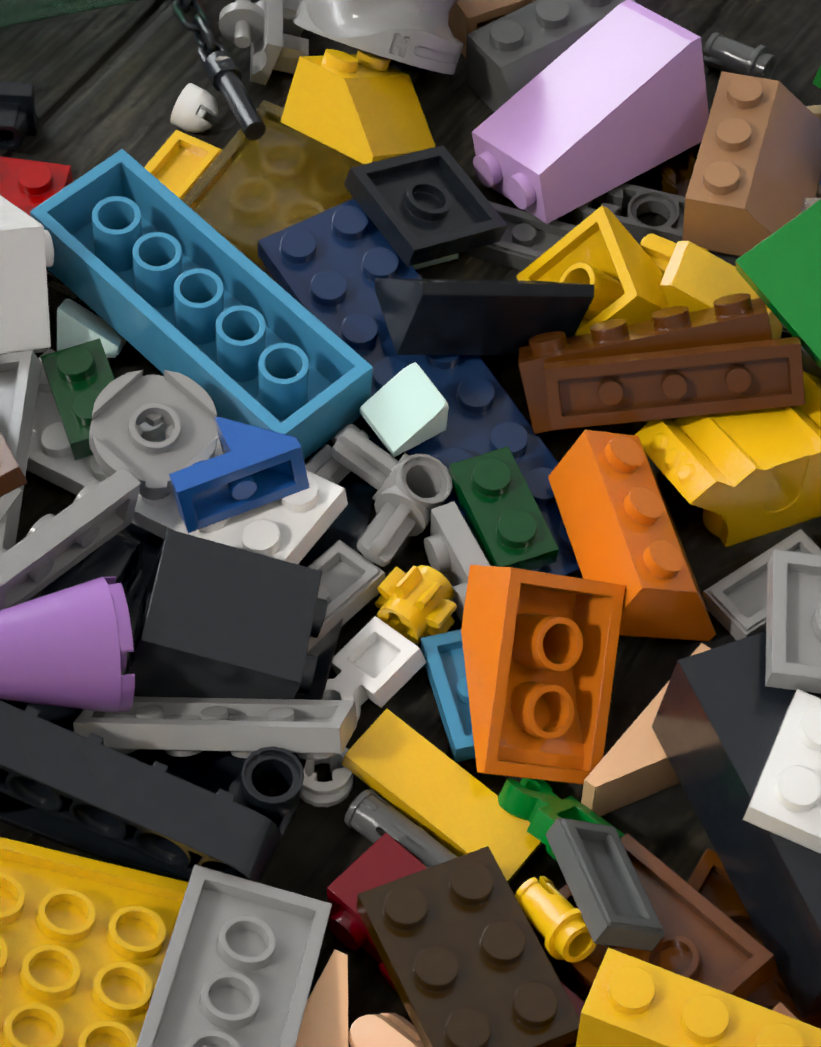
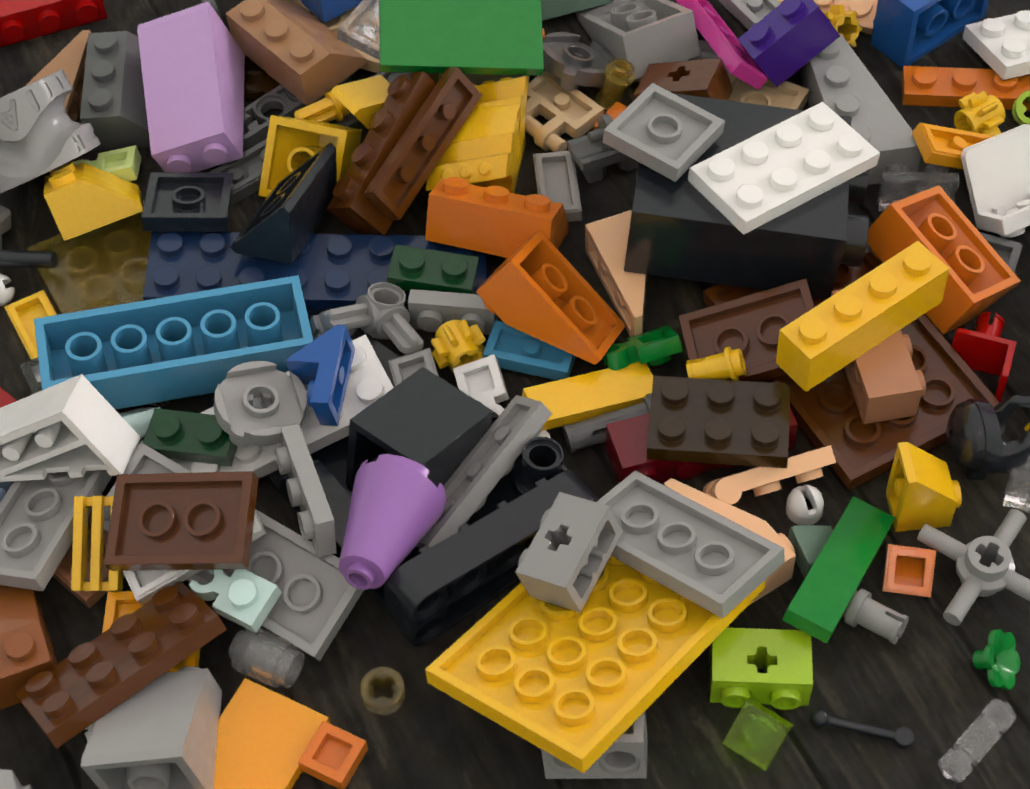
camera: 55 degrees left, 0 degrees up
light aqua slope [360,362,449,457] -> none
dark grey tile [545,818,665,951] -> none
none -> yellowish green plate [73,145,142,182]
none -> light grey brick [515,492,623,612]

